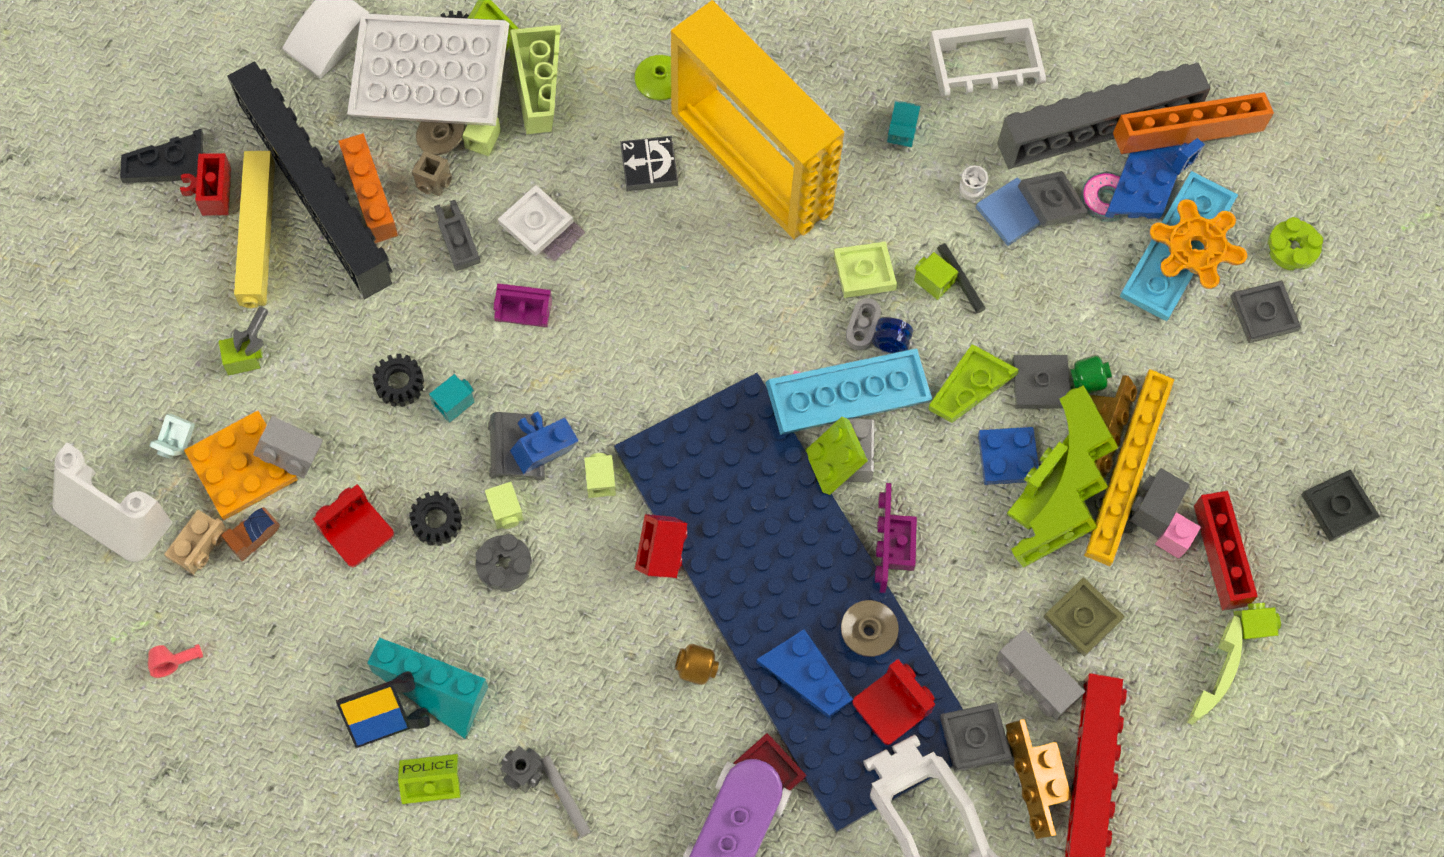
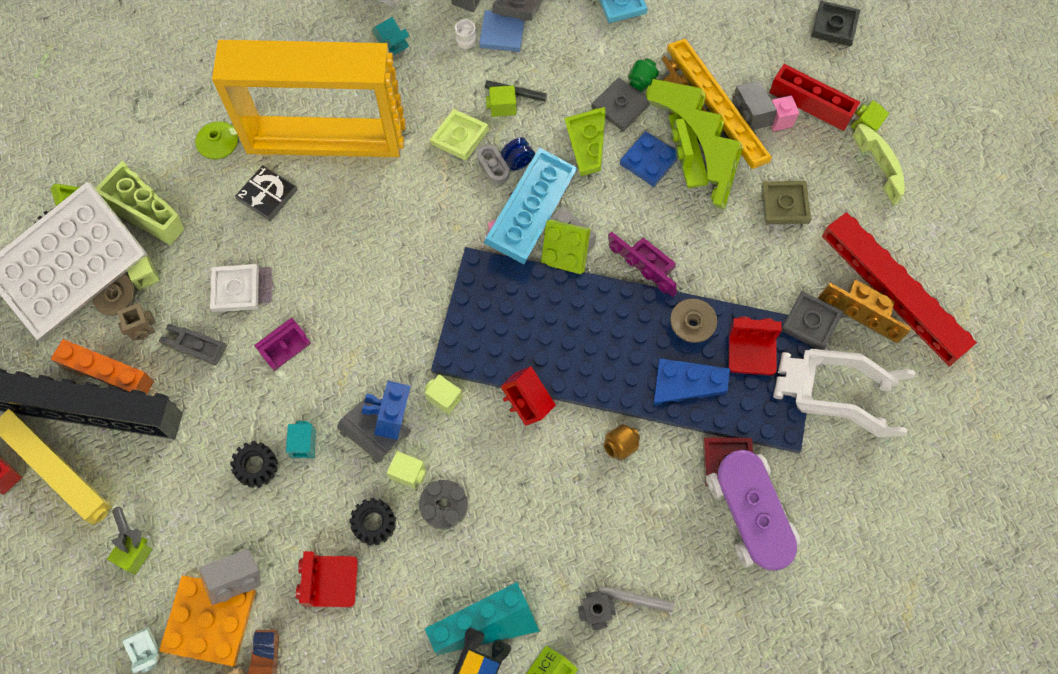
camera: 45 degrees left, 0 degrees up
light grey brick [996,629,1085,720] -> none

